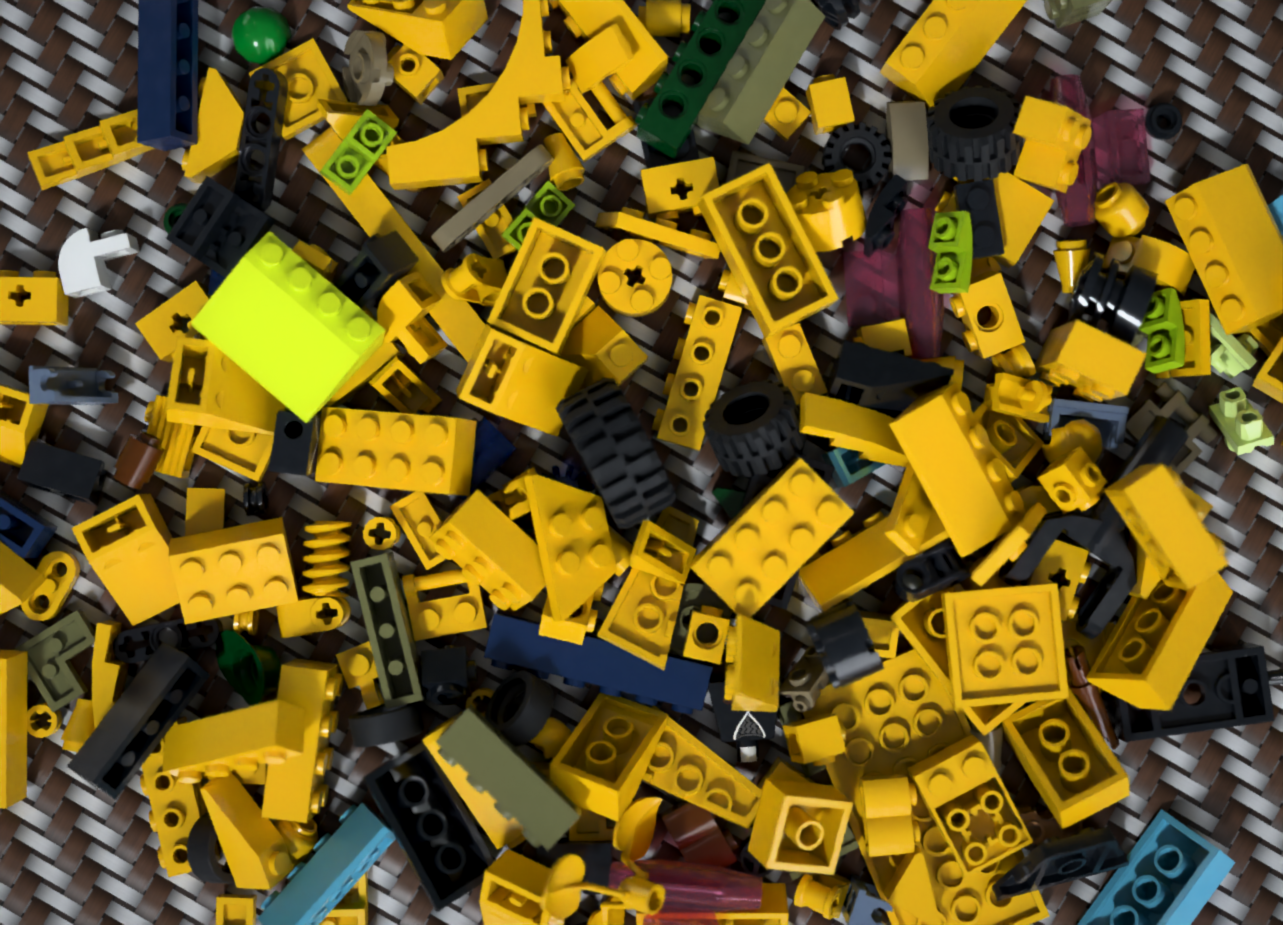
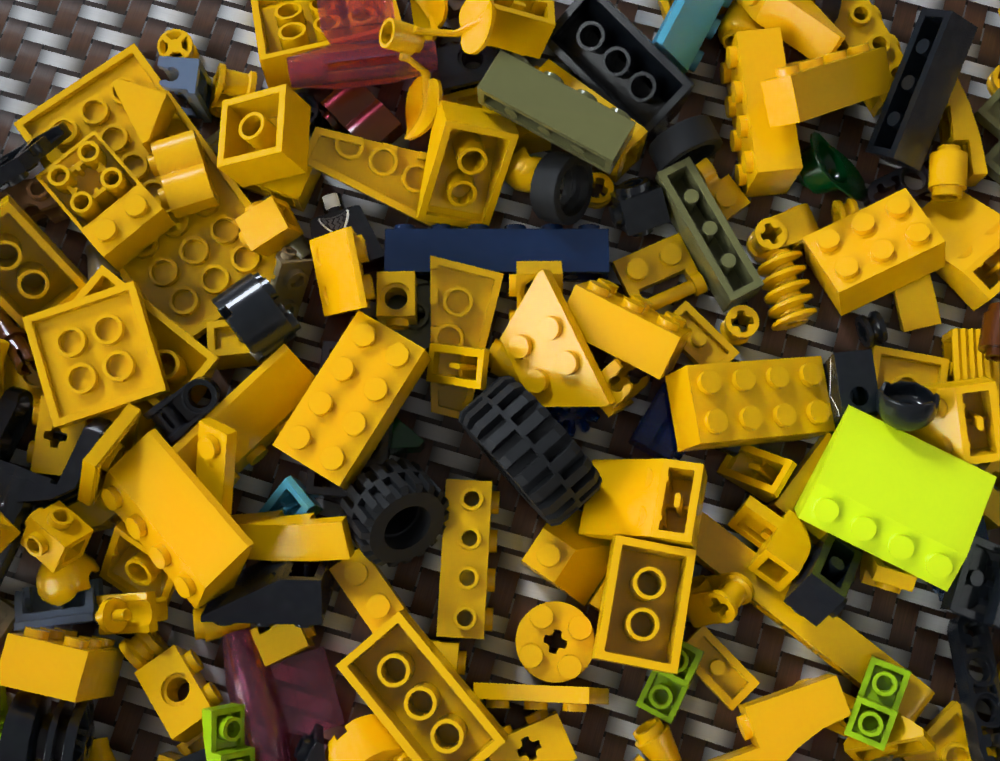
camera: 170 degrees right, 10 degrees down
yellow cone [61,698,95,752] -> none
dark tan beam [431,144,554,252] -> none
none -> black hair [876,381,940,431]
none -> yellow brick [928,144,968,202]

